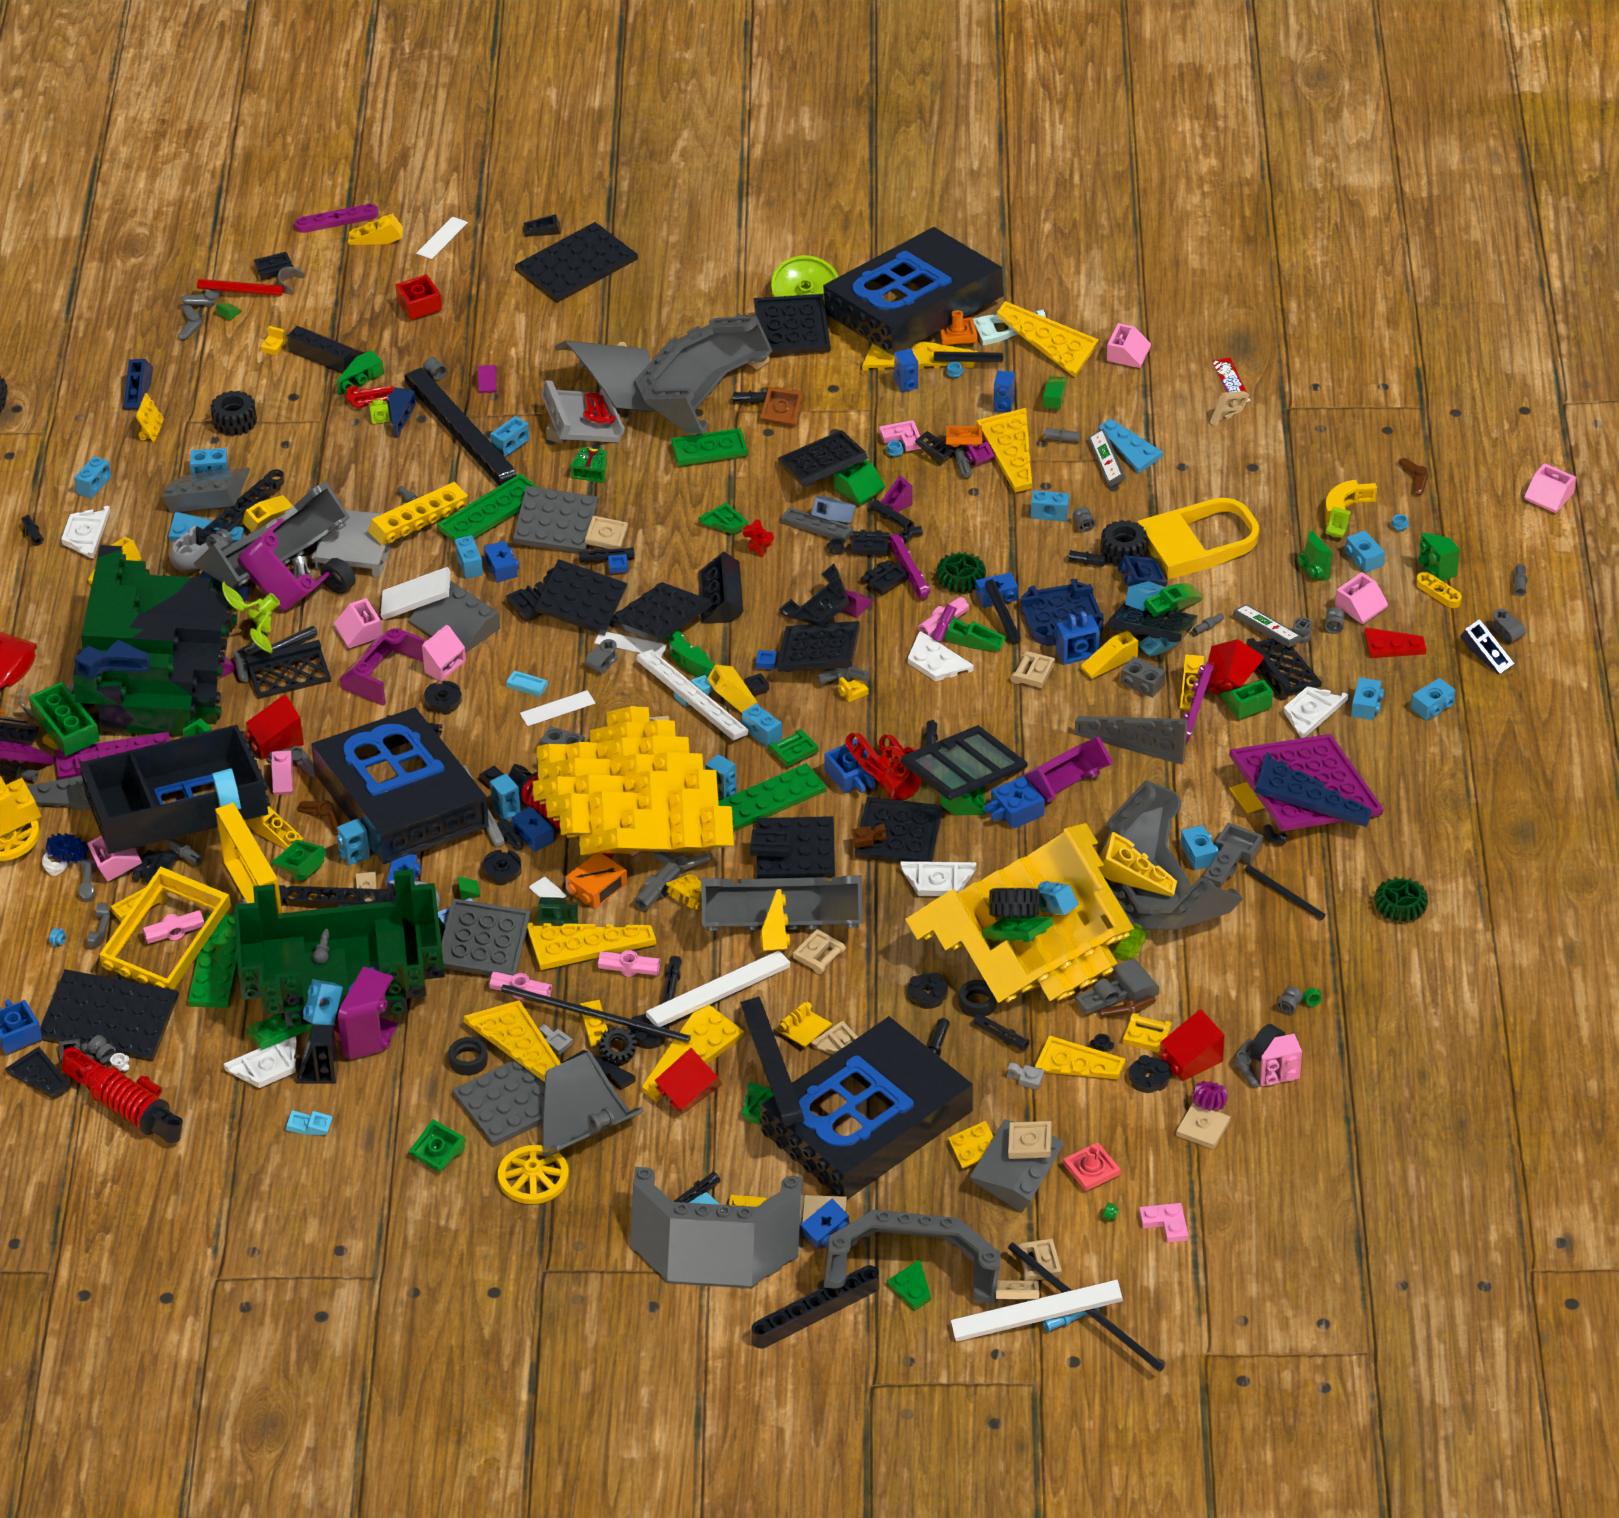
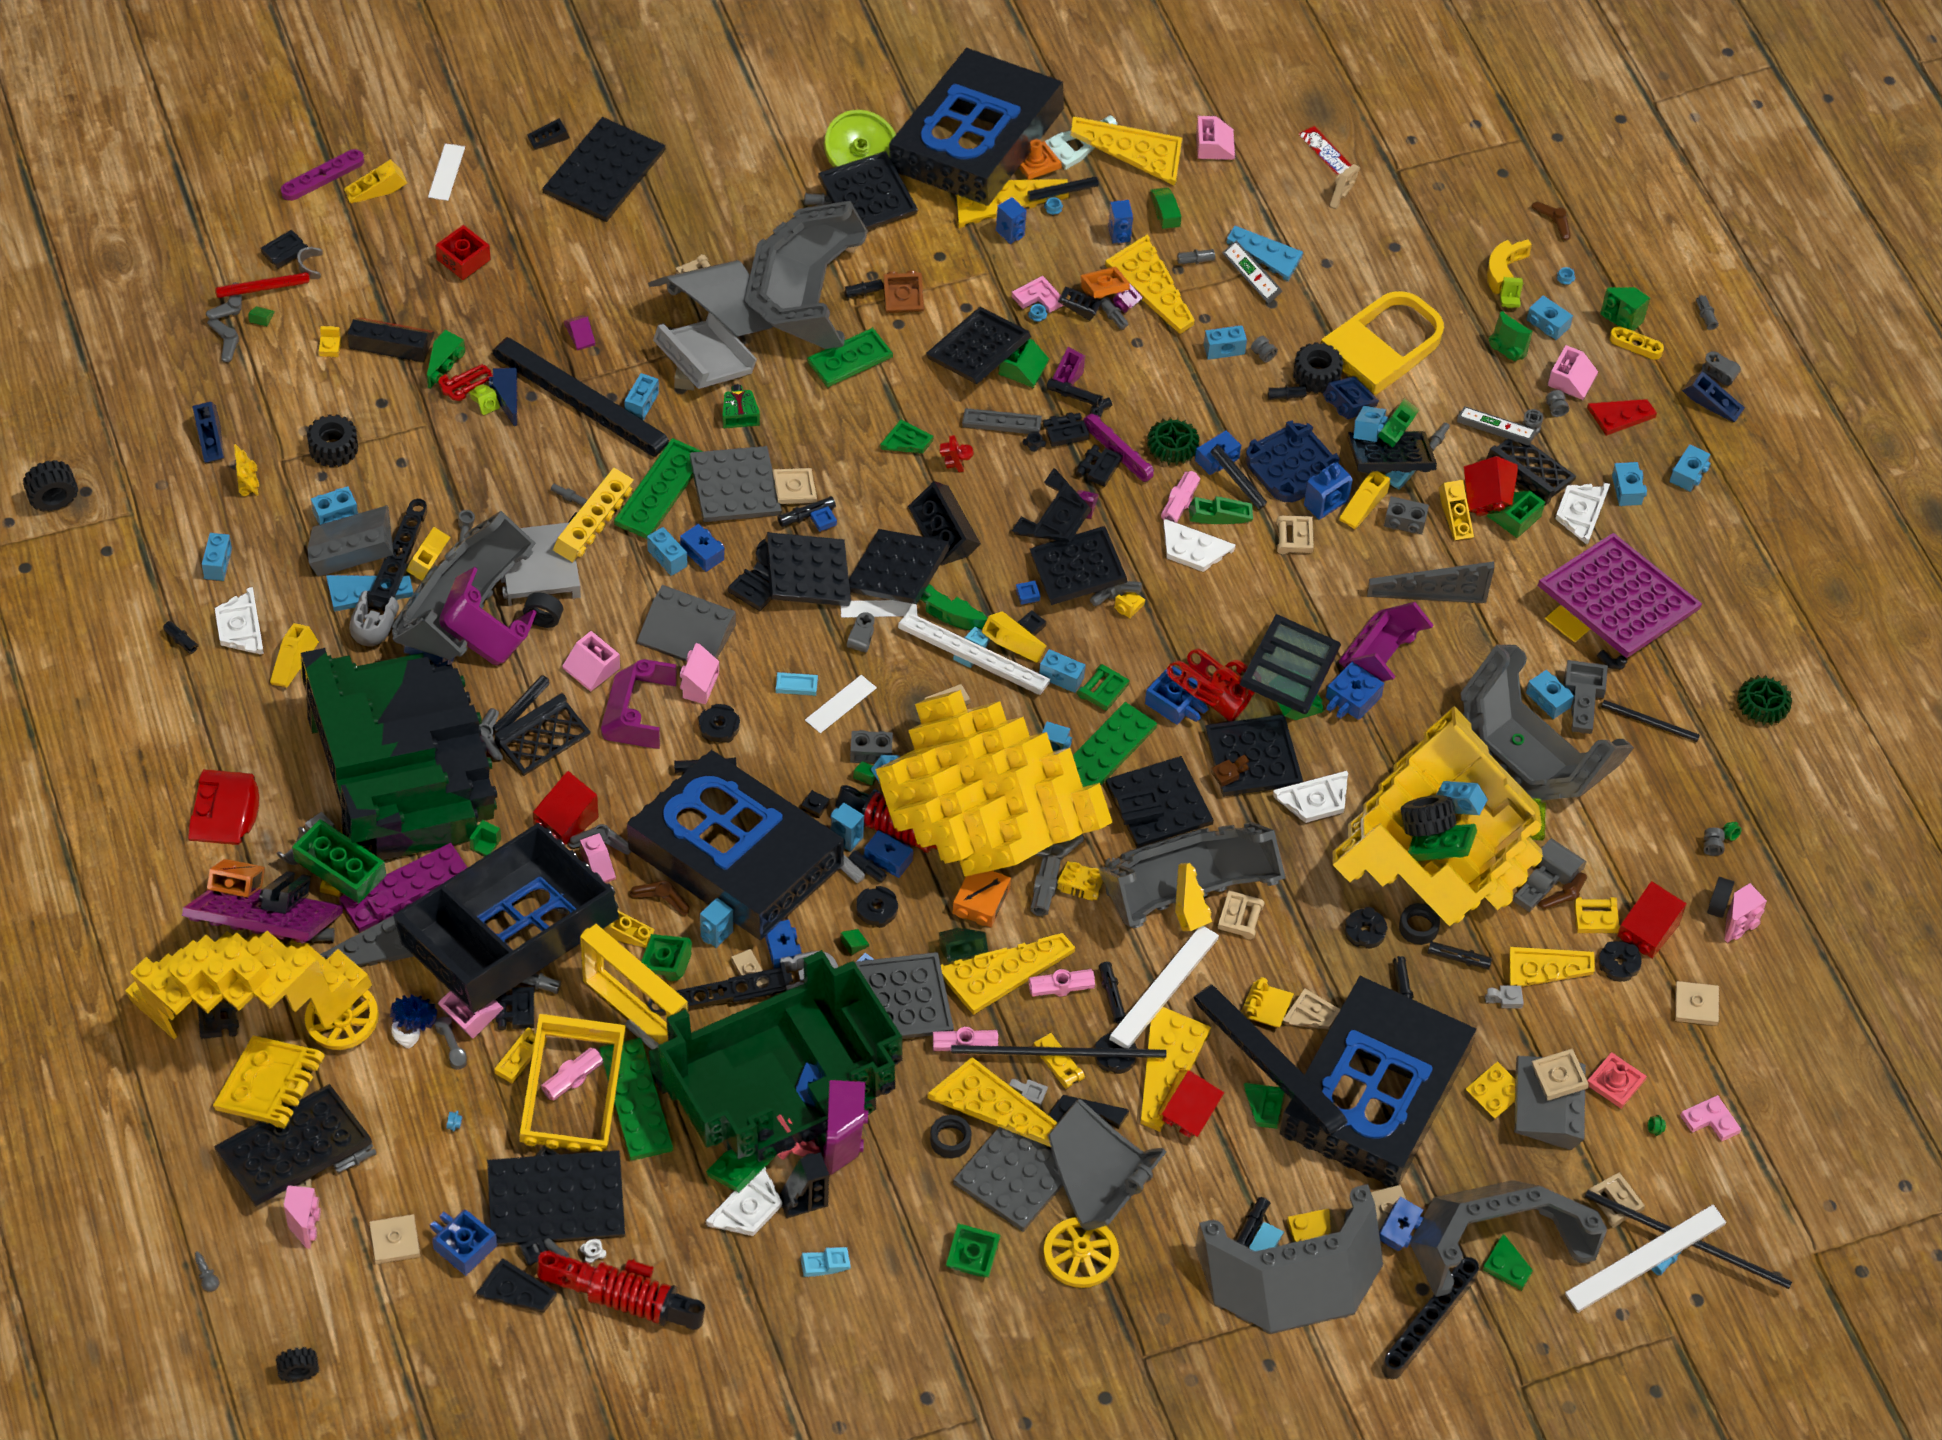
camera: 25 degrees left, 10 degrees up
dark blue arch [75,640,150,680] -> none
dark grey bar [87,903,110,948] -> none
dark grey wheel [87,1035,116,1063] -> none
dark grey wheel [206,529,232,548] -> none
medium azure slope [212,768,241,809] -> none
lime plant [222,581,280,654] -> none
flat silver piece [292,553,312,579] -> none
dark azure brick [303,979,343,1027] -> none
dark grey bar [313,929,329,964] -> none
white tile [381,567,451,620] -> none
dark grey wheel [423,357,447,381] -> none
white sticker [529,877,567,905] -> none
red piece [583,392,615,424] -> none
black tyre [599,1026,637,1066] -> none
sand blue slope [811,496,856,523] -> none
black axle [923,719,938,755] -> none
magenta piece [931,604,957,642] -> none
tan plate [996,1280,1039,1299] -> none
black plate [1090,1034,1114,1052] -> none
yellow wedge [1099,832,1177,897] -> none
magenta piece [1182,663,1213,744] -> none
magenta gear [1192,1081,1228,1111] -> none
dark grey piece [1233,1038,1260,1087] -> none
dark blue wing [1254,752,1372,827] -> none
bright pink slope [1524,463,1576,513] -> none

